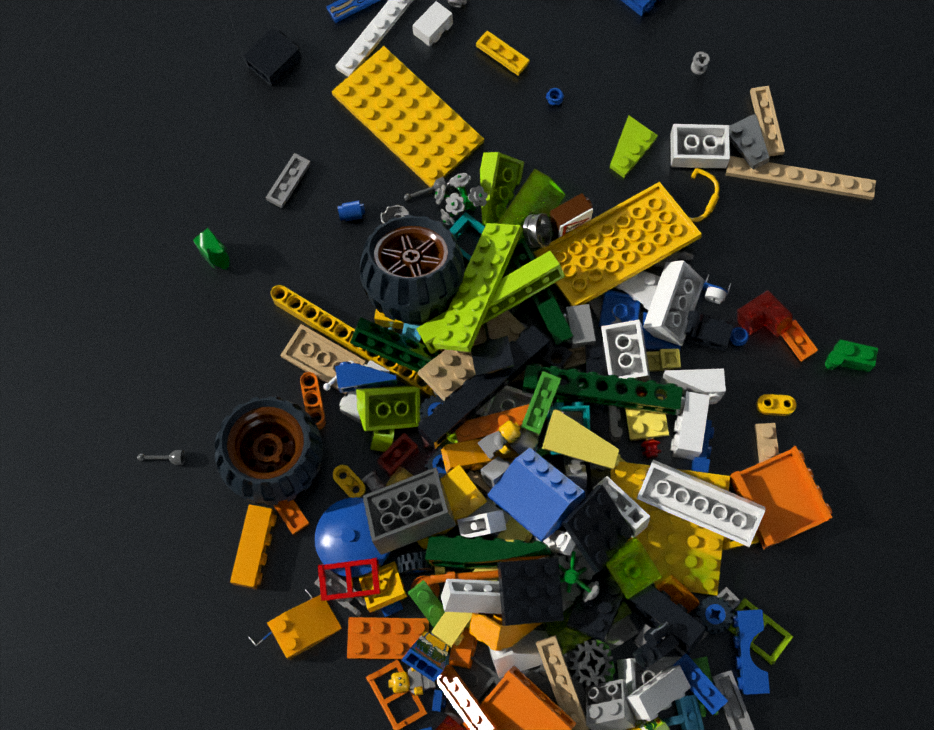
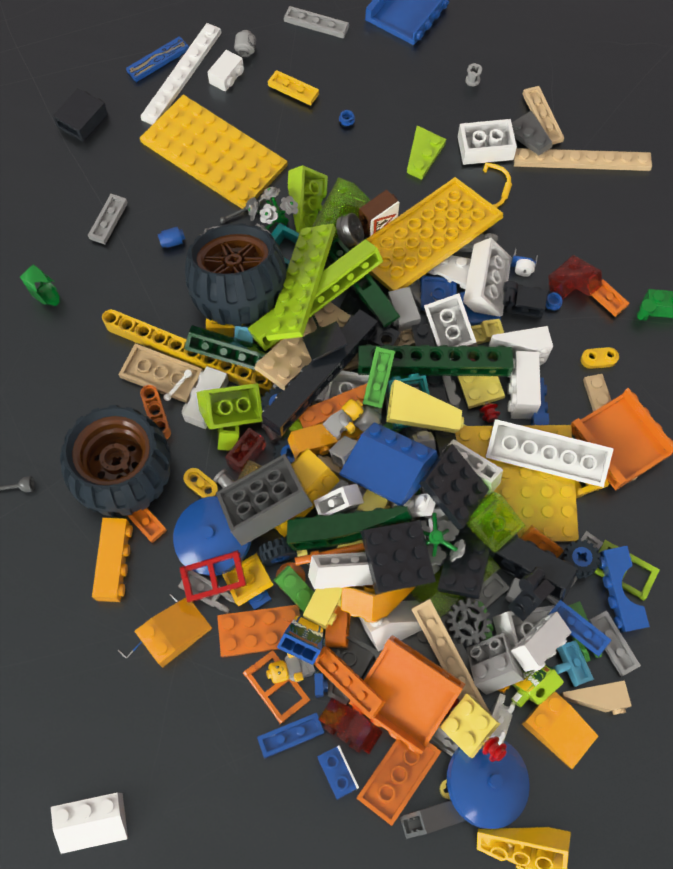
camera: 10 degrees left, 5 degrees down
blue slope [335,362,398,393] -> none

